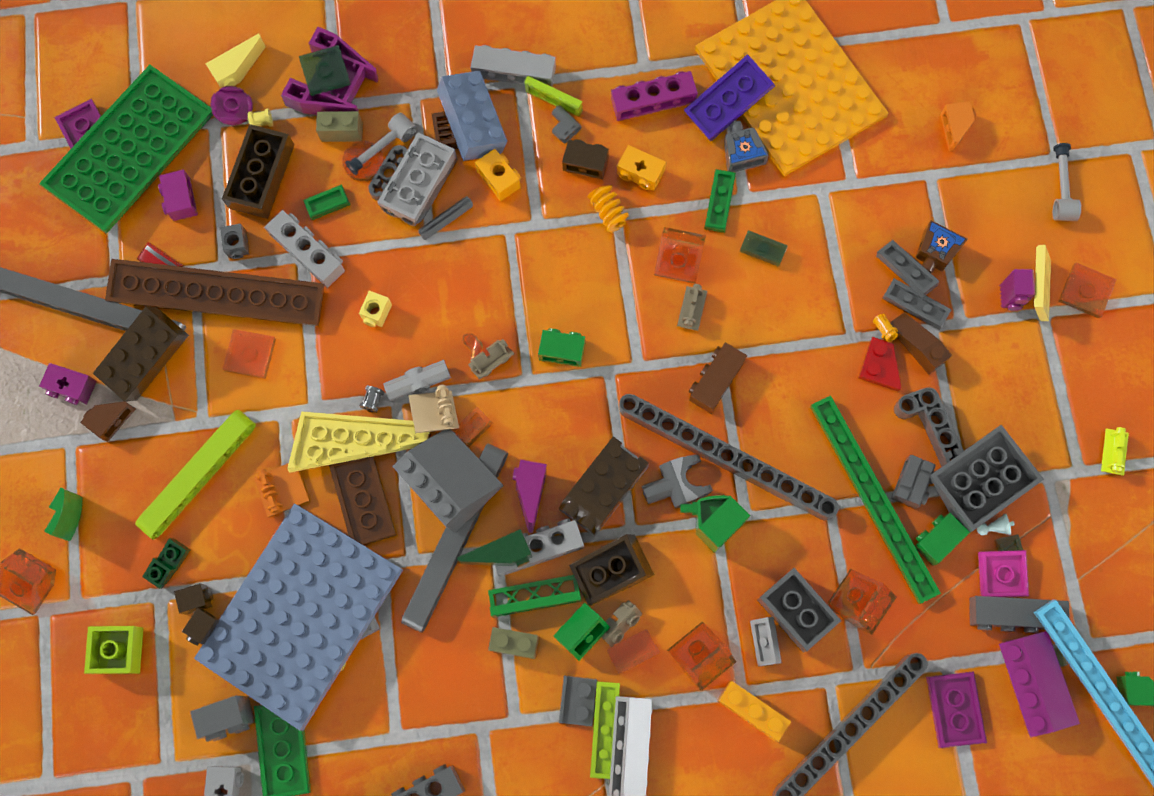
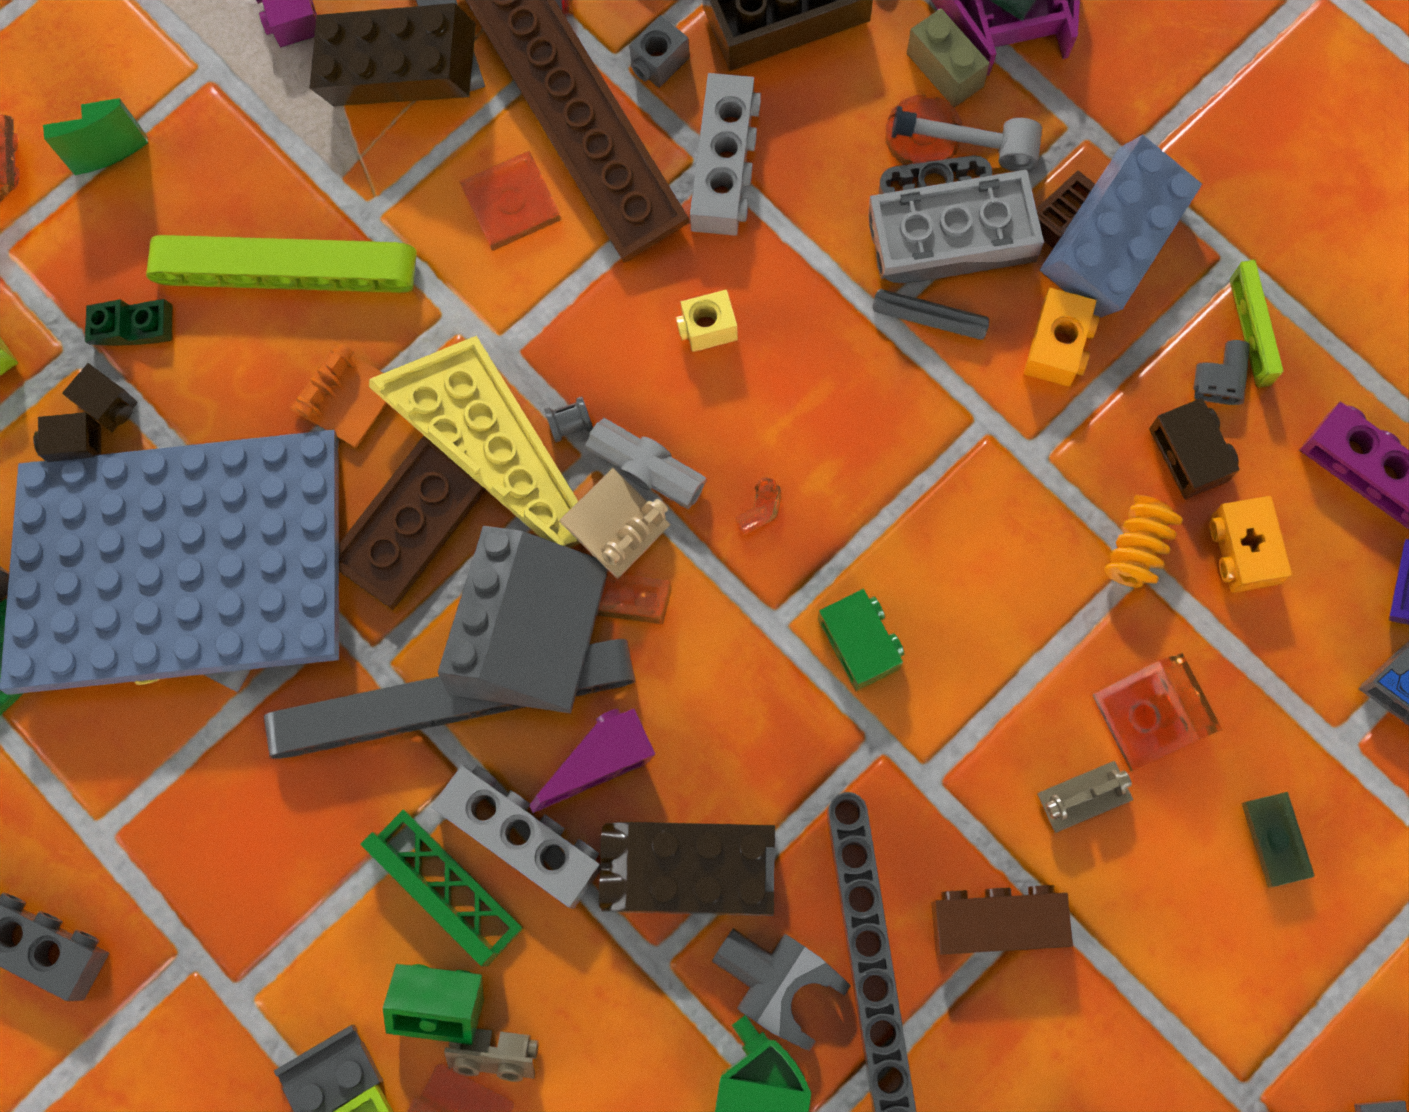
camera: 55 degrees right, 0 degrees up
reddish brown slope [80,401,136,442] -> none
green tile [303,185,350,220] -> none
dark green slope [457,529,533,567] -> none
dark tan hinge [468,339,514,379] -> none
light grey brick [470,45,556,87] -> none
olive brick [488,627,539,659] -> none
dark brown slope [569,534,654,606] -> none
green tile [704,169,736,233] -> none

